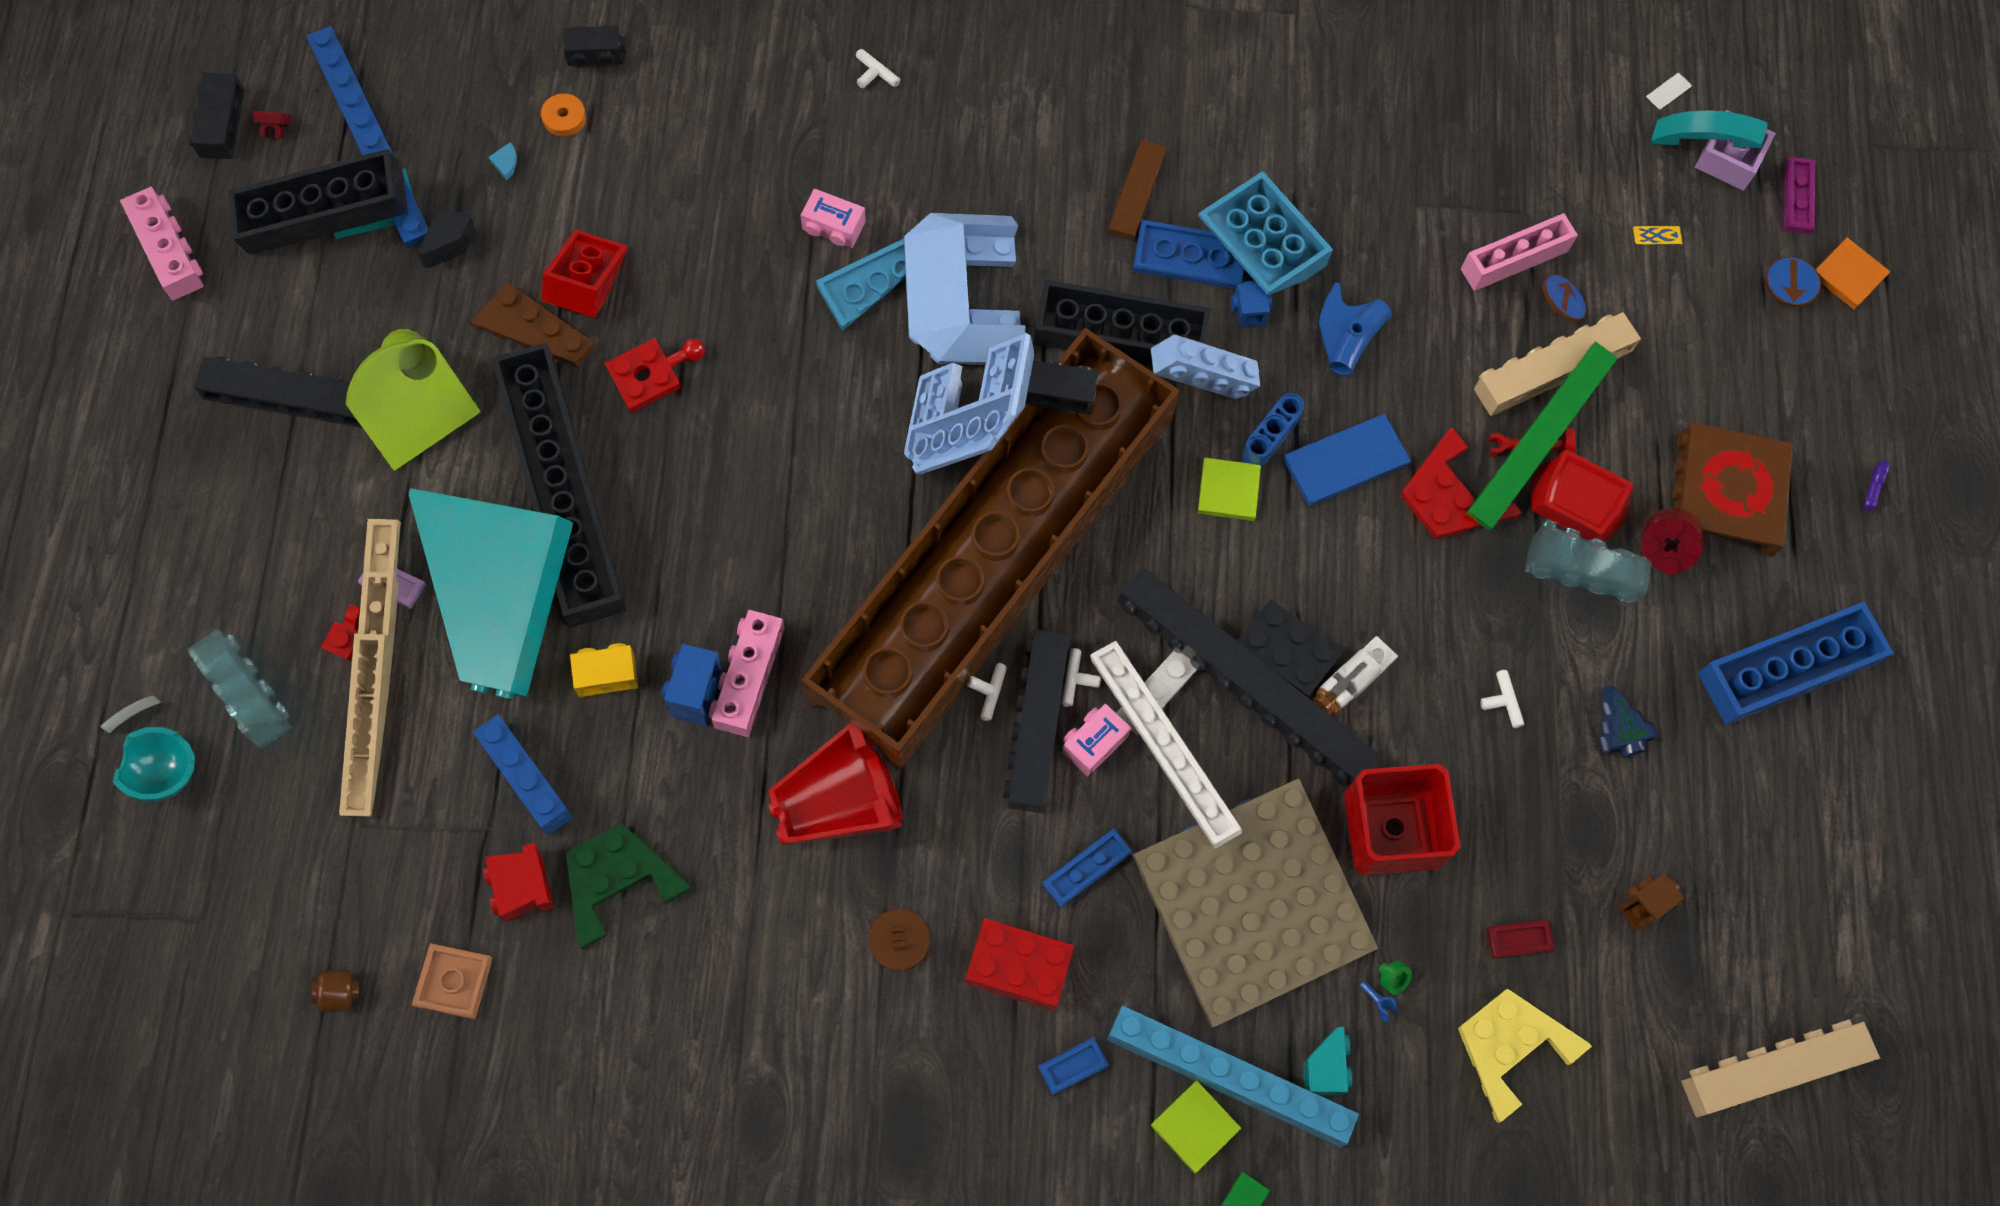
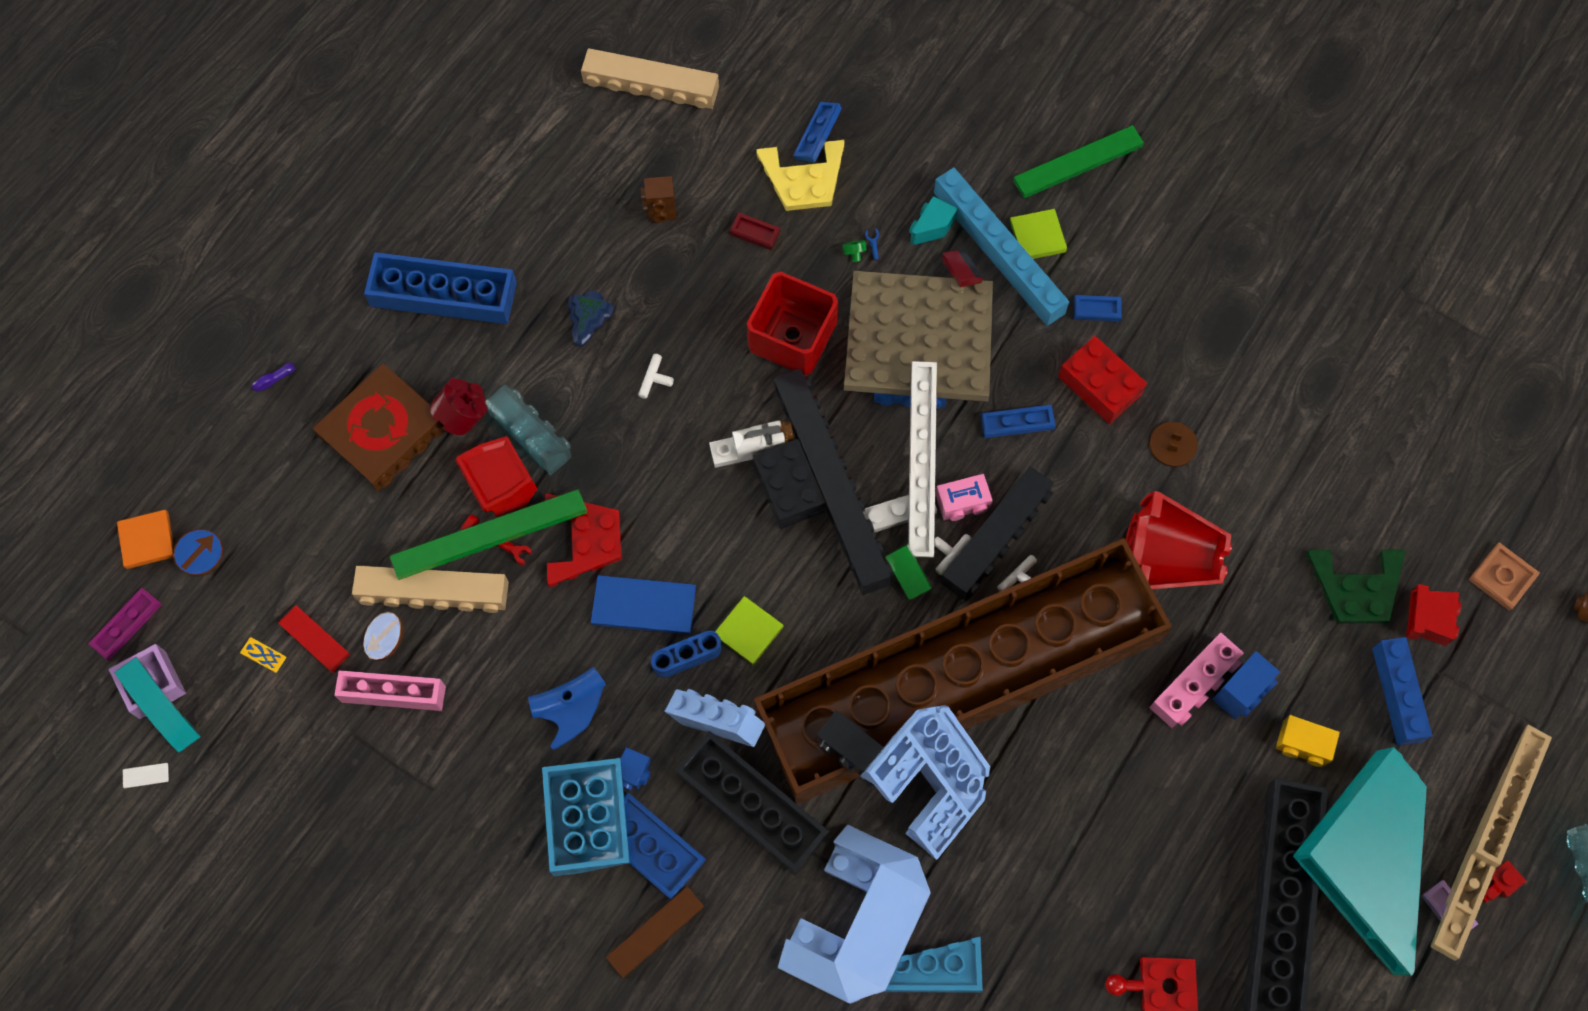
camera: 145 degrees left, 0 degrees up
none -> red tile [278,605,350,673]
none -> blue tile [793,102,842,162]
none -> green tile [885,544,932,600]
none -> dark red tile [942,249,983,288]

